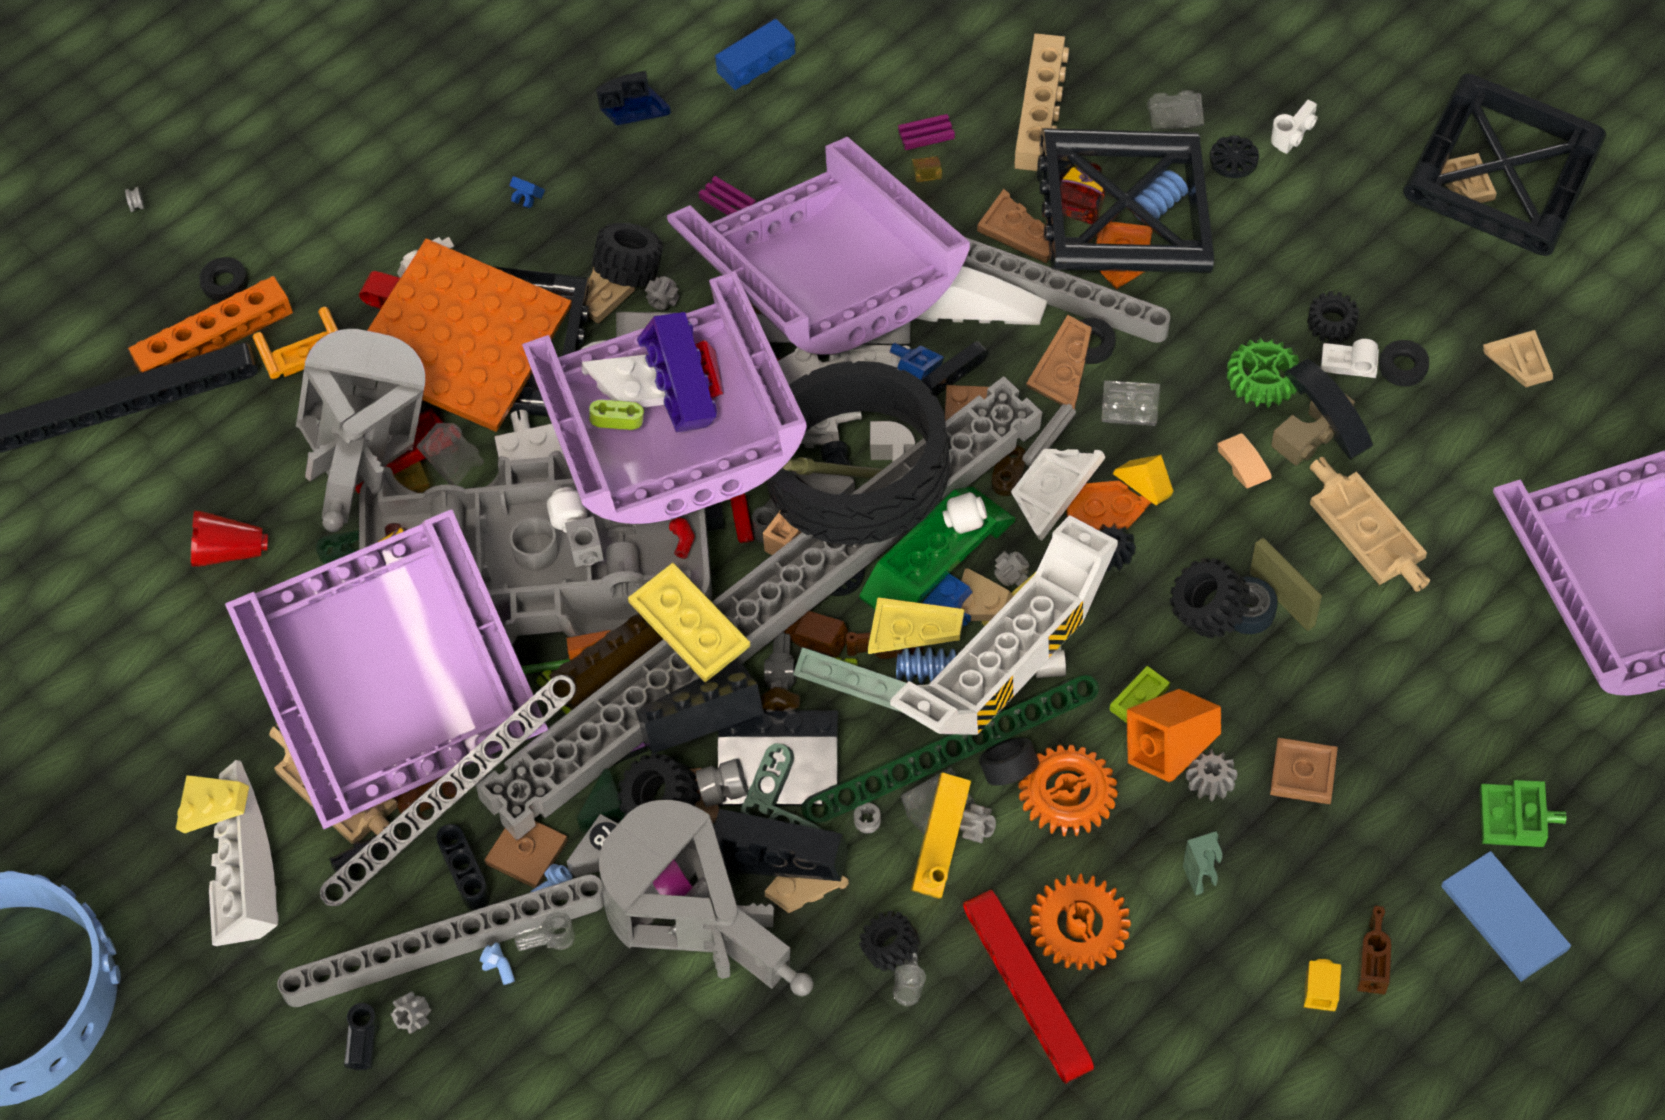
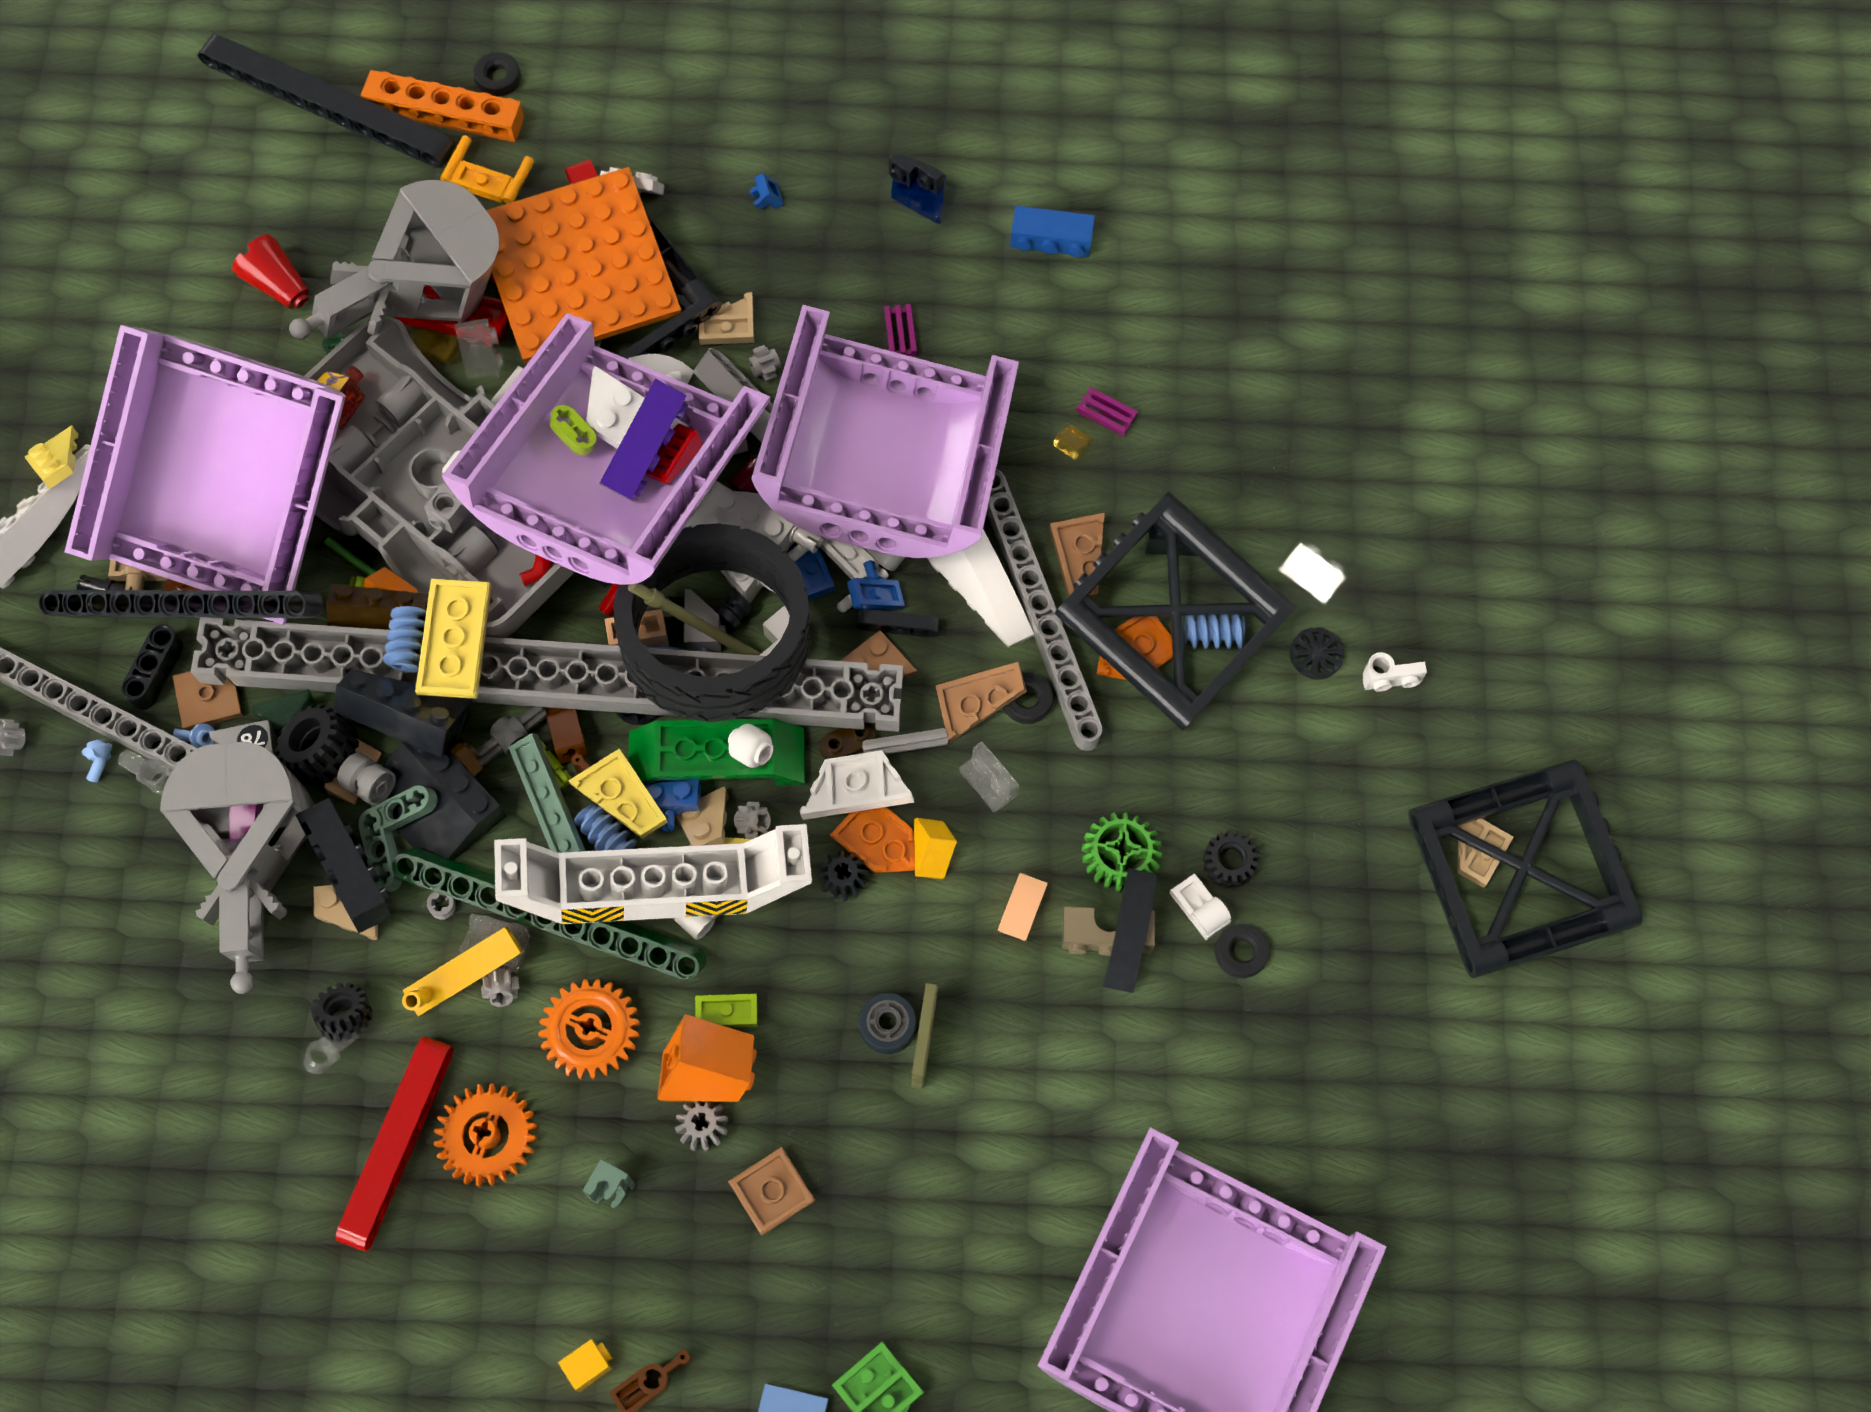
camera: 40 degrees right, 10 degrees up
black tyre [592,222,663,287] -> none
black tyre [979,737,1039,785] -> none
tan brick [1015,34,1069,171] -> none
clear red torso [1060,163,1106,225] -> none
black tyre [1170,558,1251,638] -> none
tan plate [1310,457,1430,592] -> none
tan wing [1483,330,1553,387] -> none
none -> medium blue piece [383,606,426,673]

